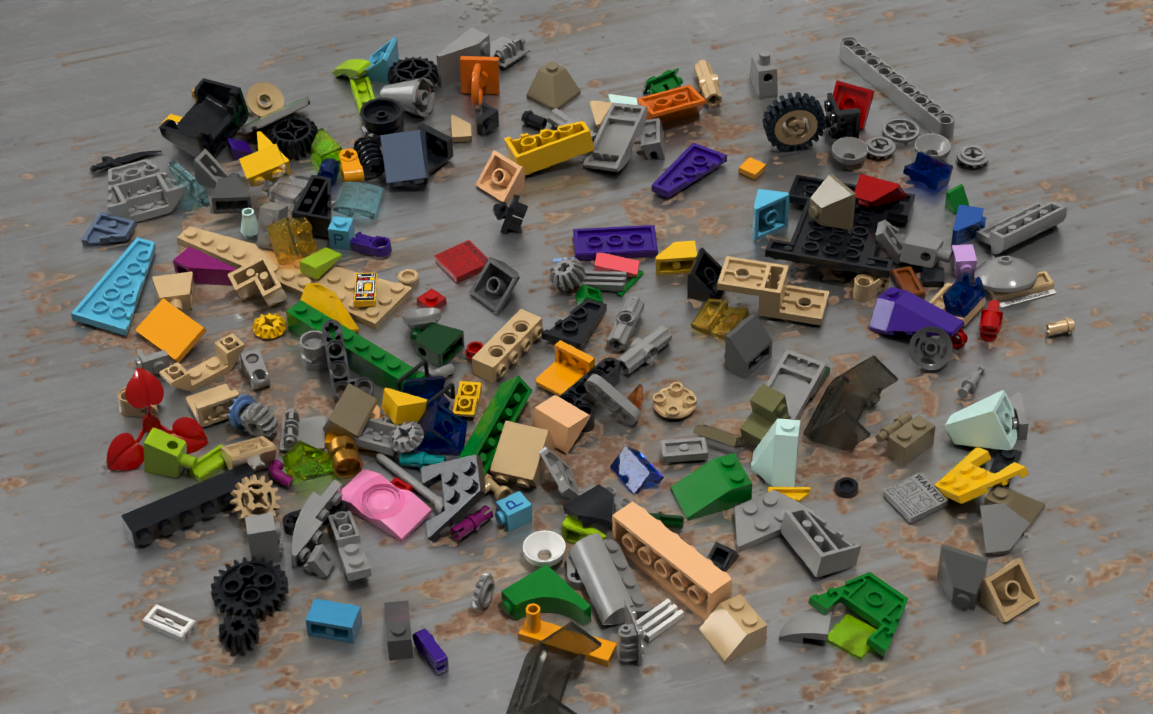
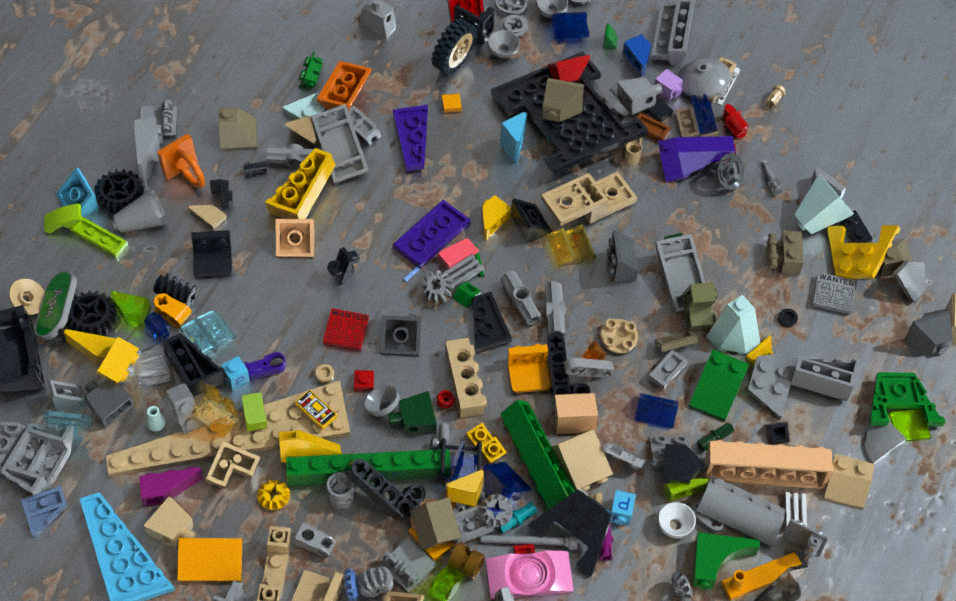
camera: 50 degrees left, 15 degrees up
dark purple slope [227,138,253,160] -> none
black wheel [360,98,404,146] -> none
sand blue slope [380,130,429,187] -> none
tan piece [694,60,722,107] -> none
clear smoke windscreen [803,355,898,450] -> none

